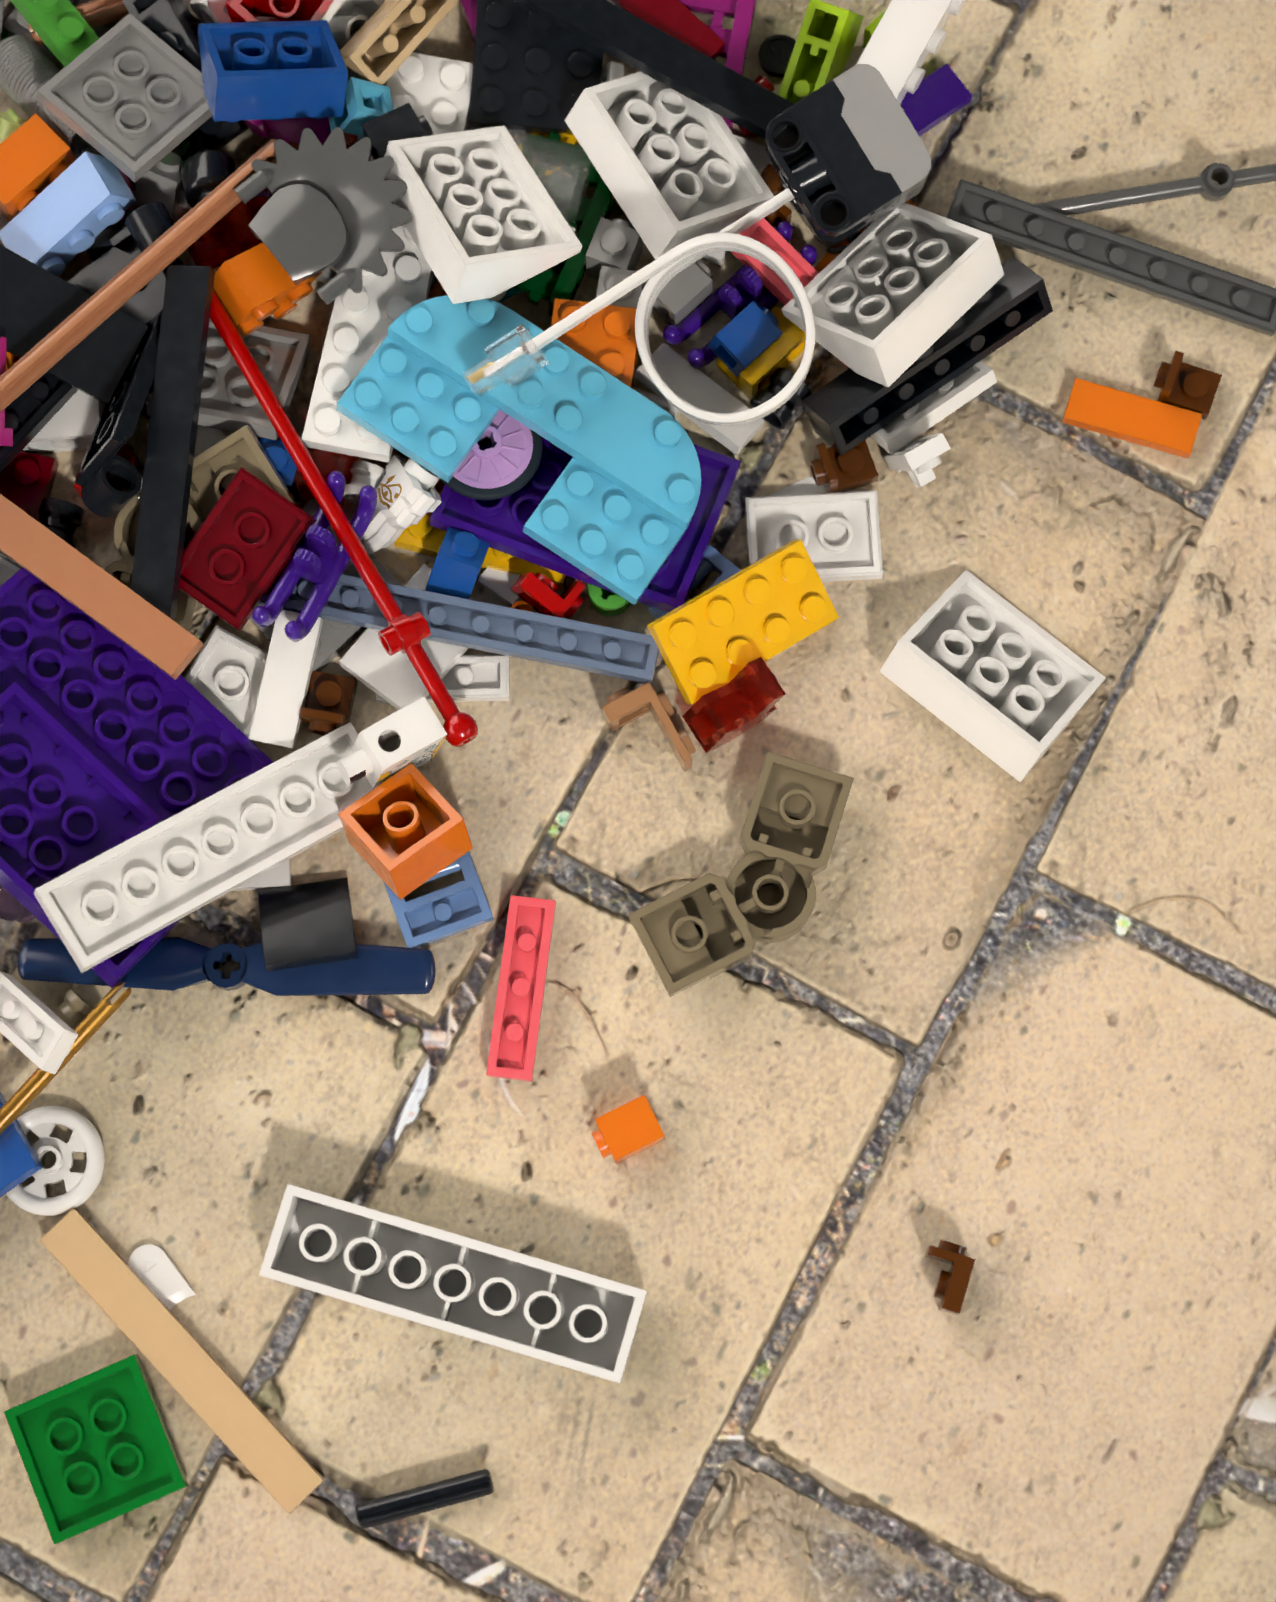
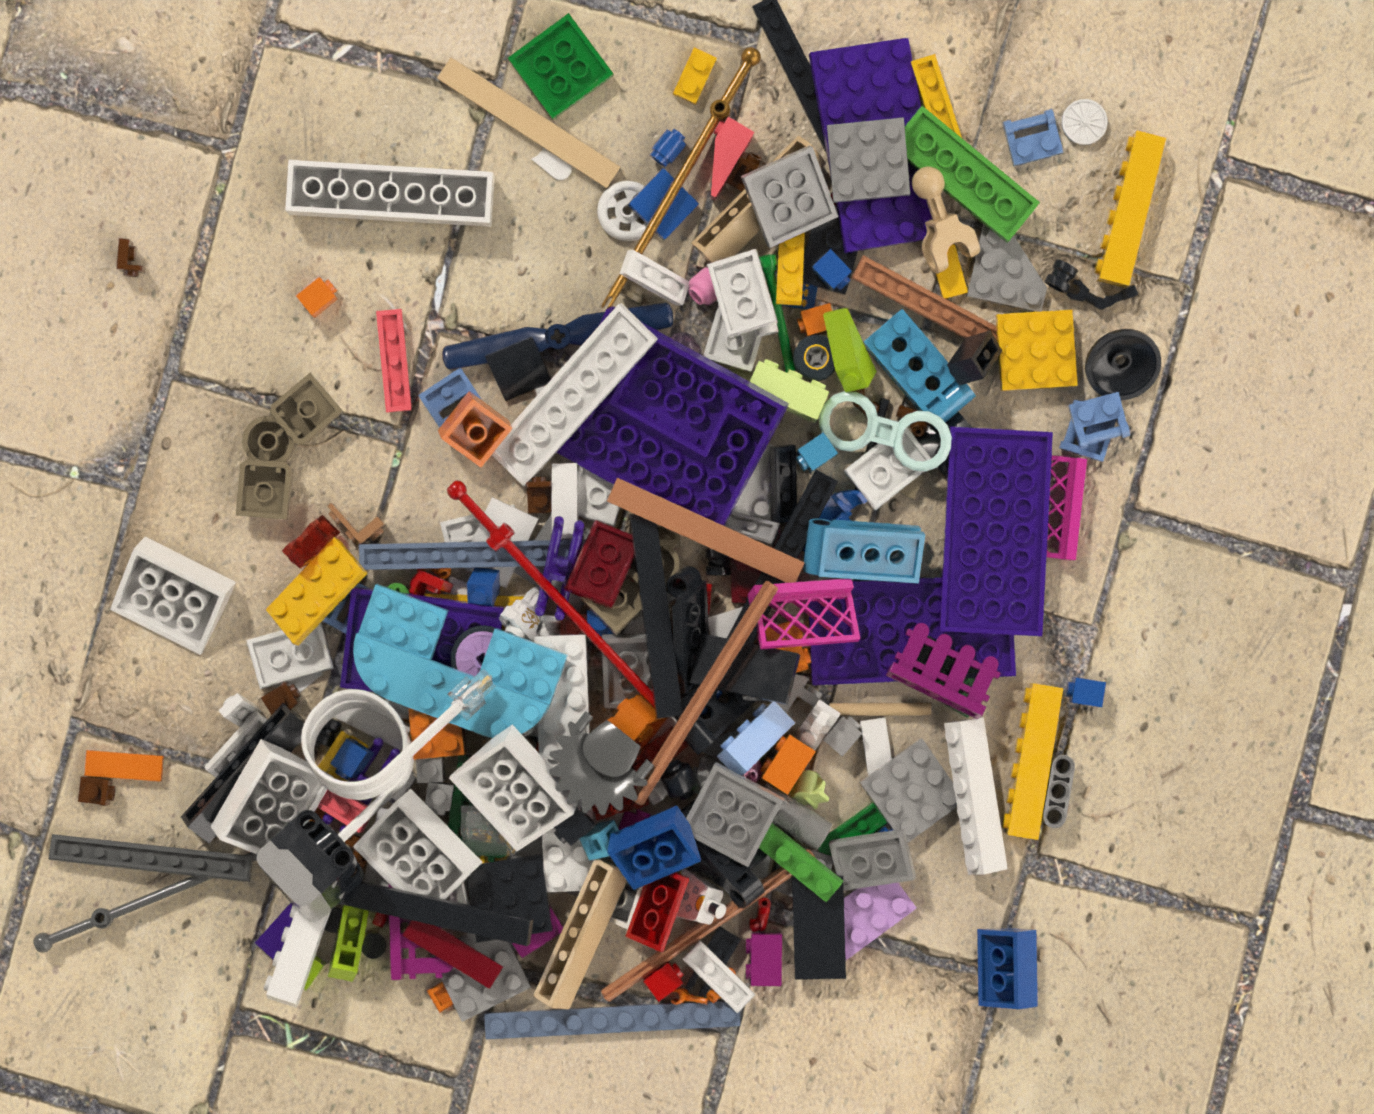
camera: 160 degrees right, 10 degrees up
white torso [336,696,447,787] -> none
black axle [355,1469,494,1529] -> none

